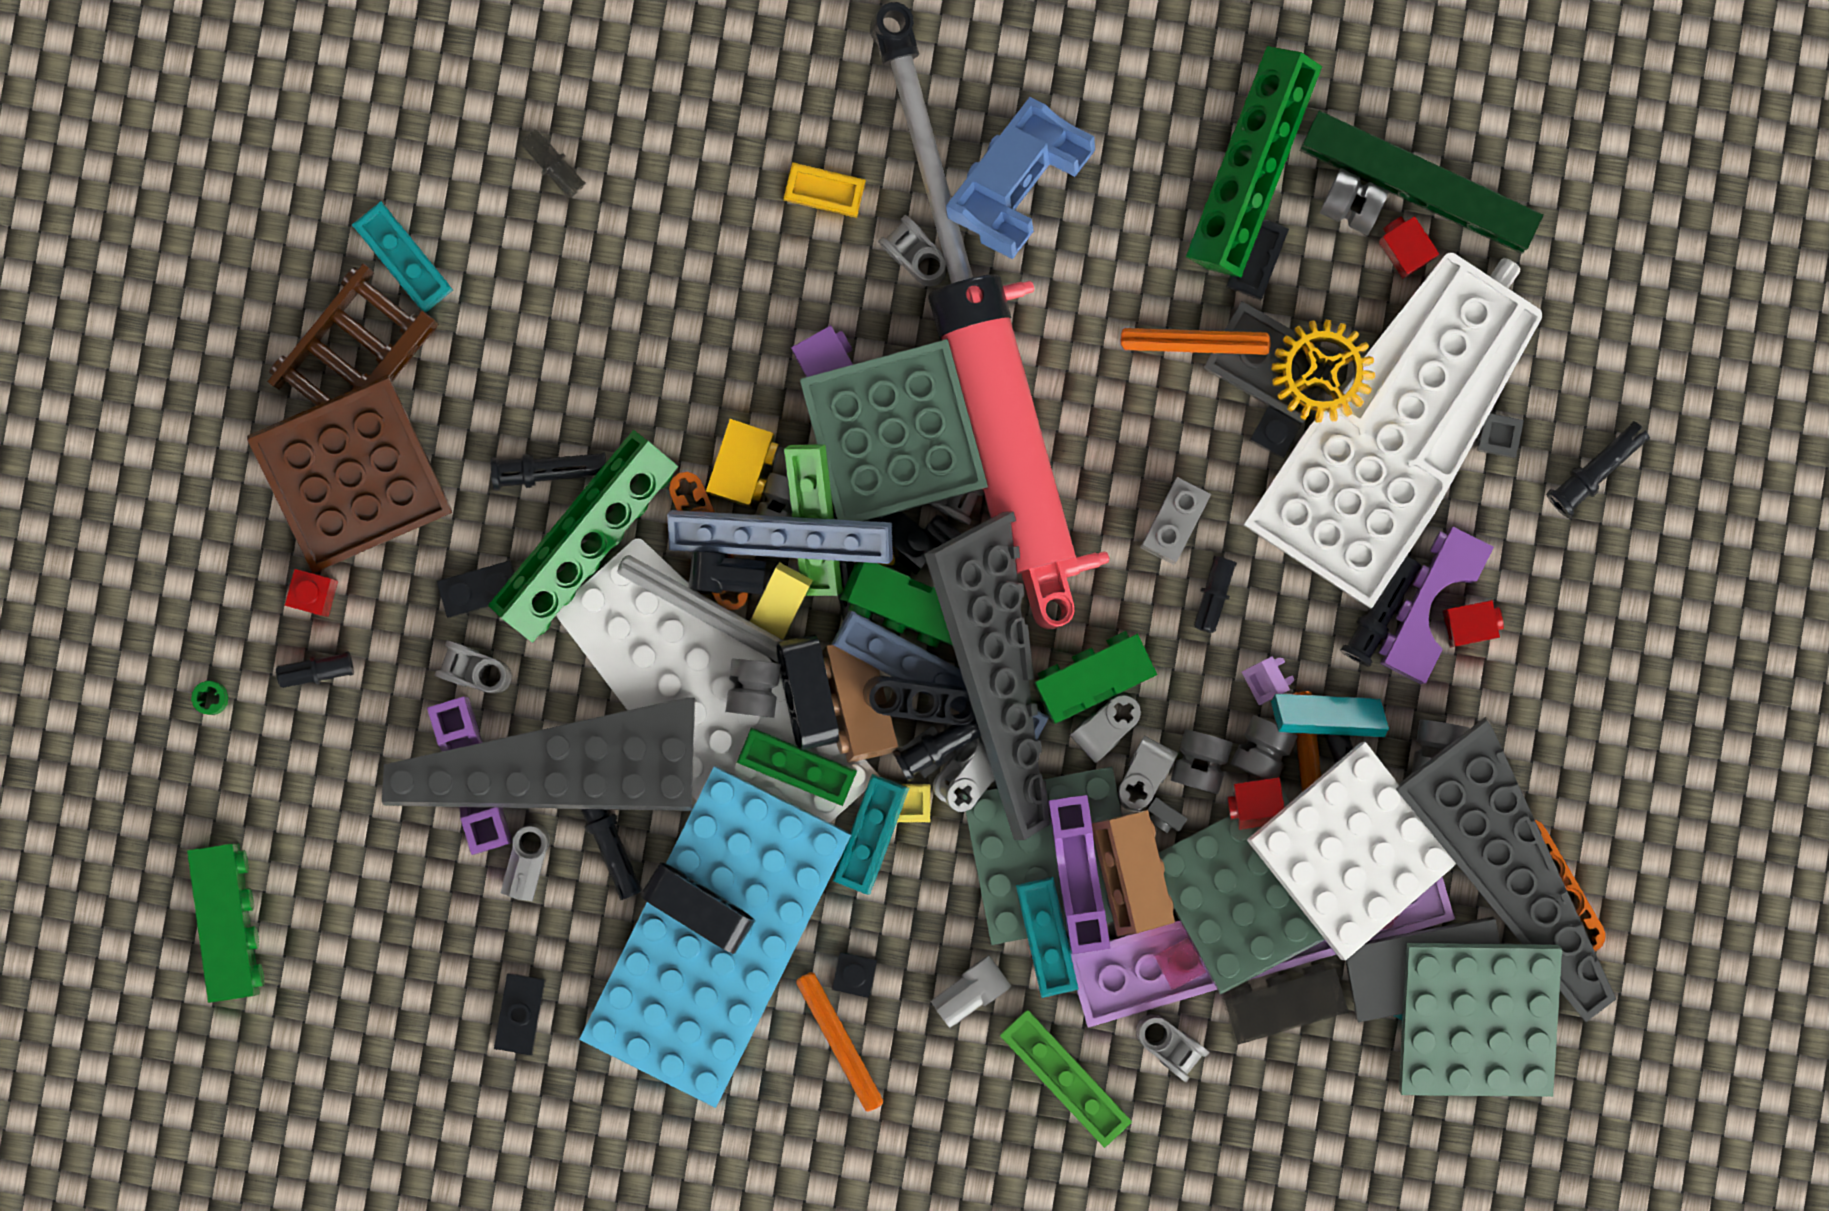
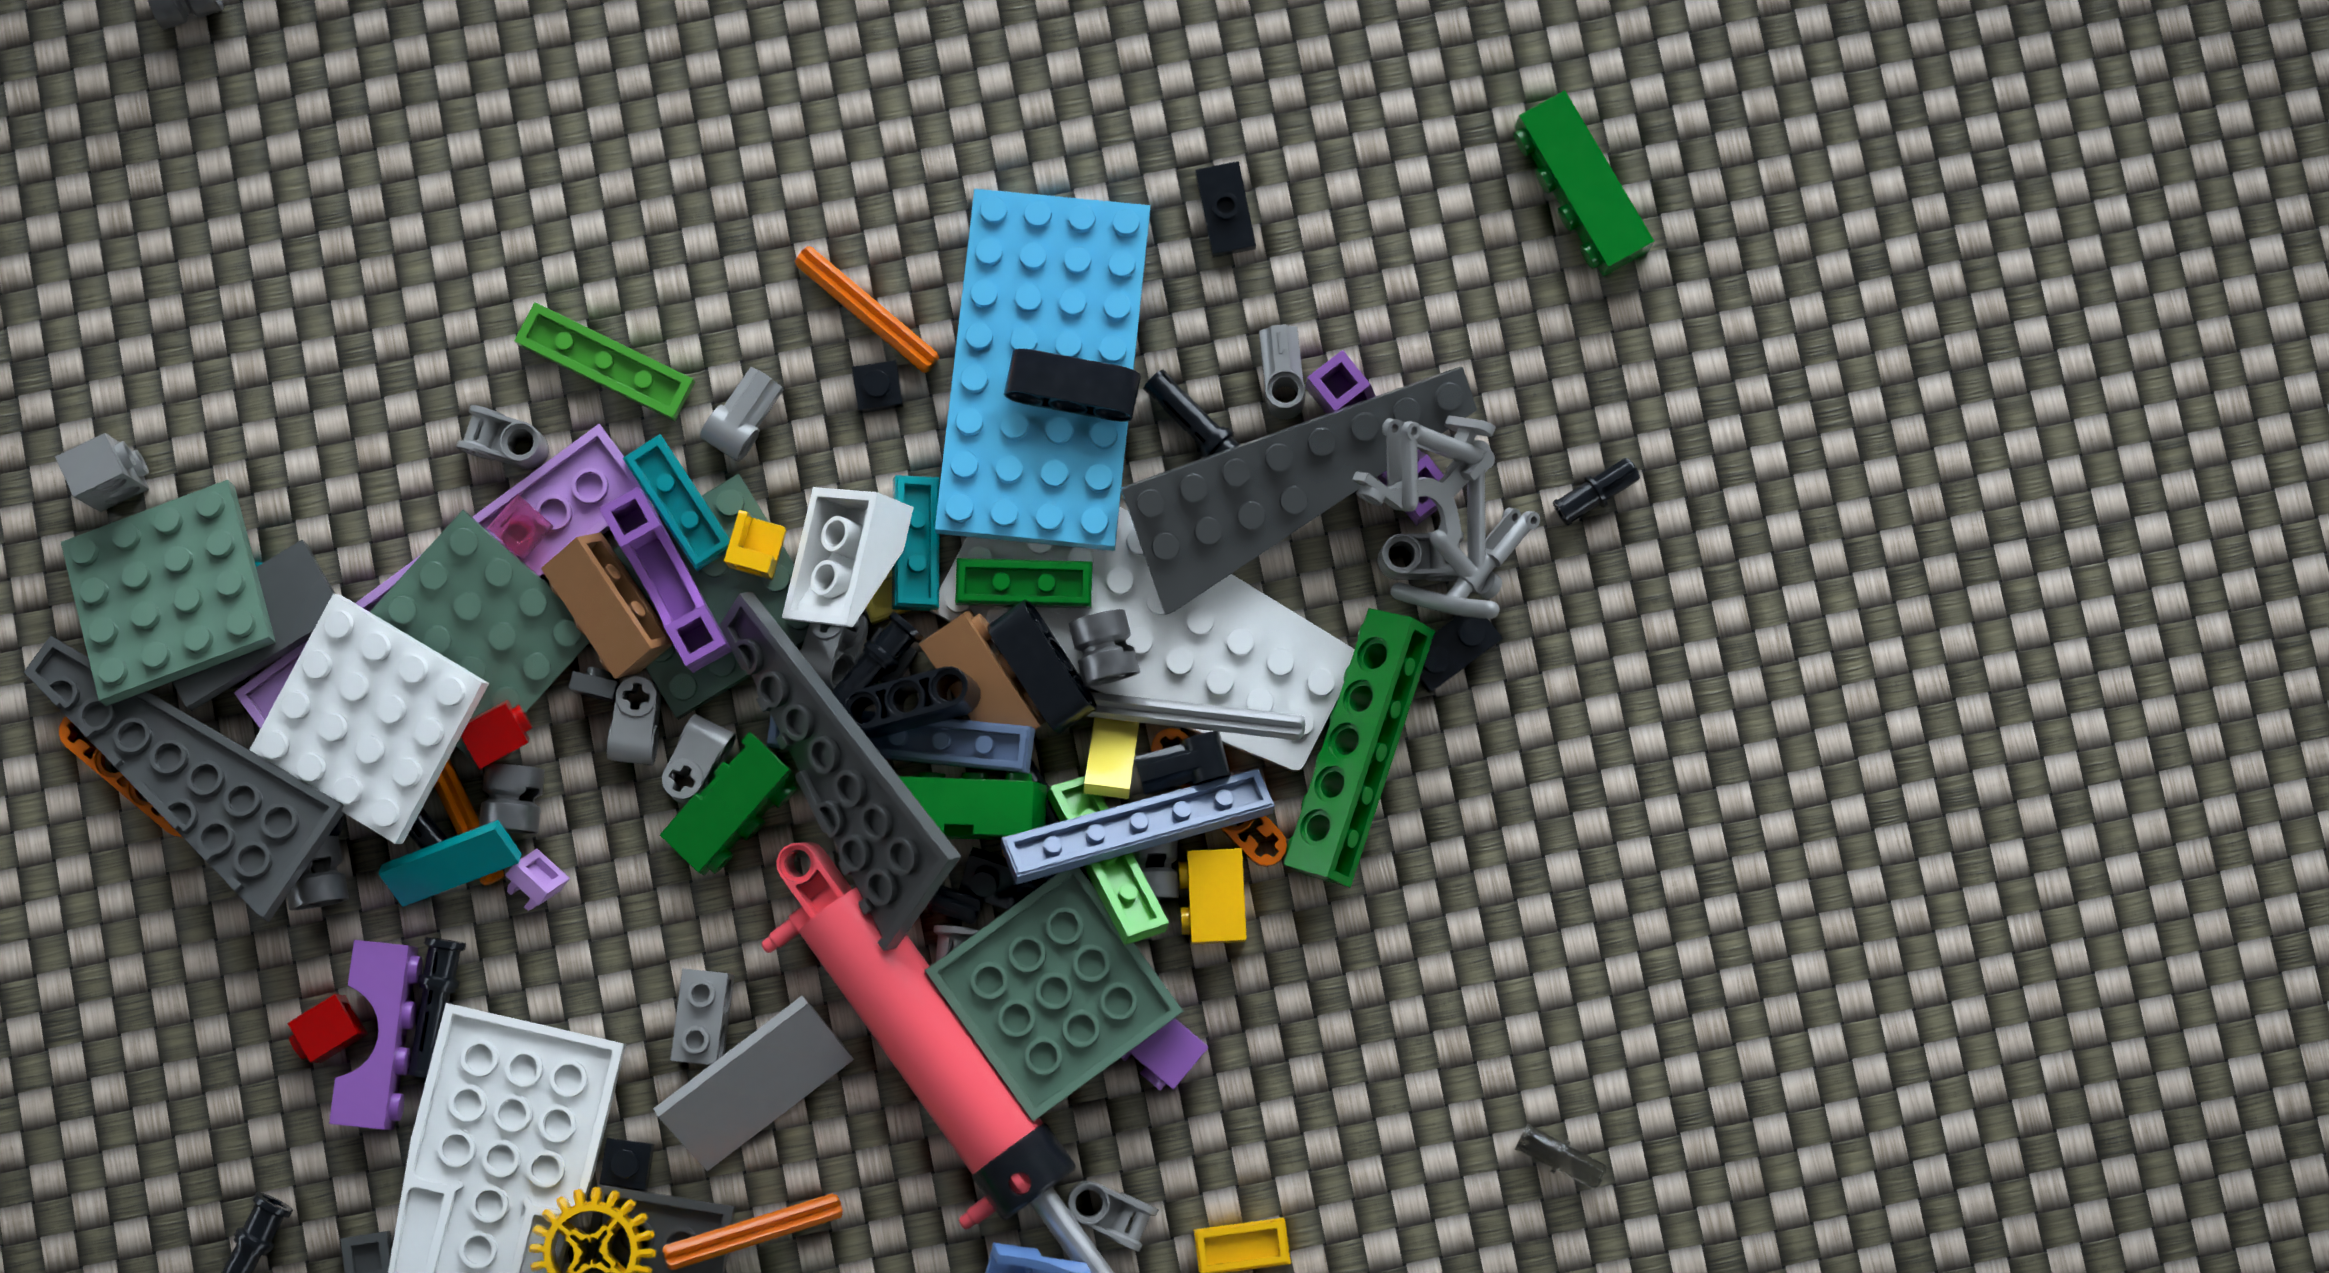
camera: 155 degrees right, 5 degrees down
green bush [191,681,229,715] -> none
reddish brown plate [247,375,452,573] -> none
reddish brown fence [267,263,439,406] -> none
red brick [284,569,338,617] -> none
teal tile [352,201,453,313] -> none
black pin [491,452,606,491] -> none
flat silver wheel [1171,729,1233,794] -> none
black axle [1194,556,1237,633] -> none
clear smoke brick [1222,962,1348,1045] -> none
none -> light grey brick [55,433,149,512]
none -> light grey tile [653,995,854,1171]
none -> yellow panel [724,510,787,580]
none -> white slope [782,487,914,627]
none -> light grey piece [1352,416,1540,619]

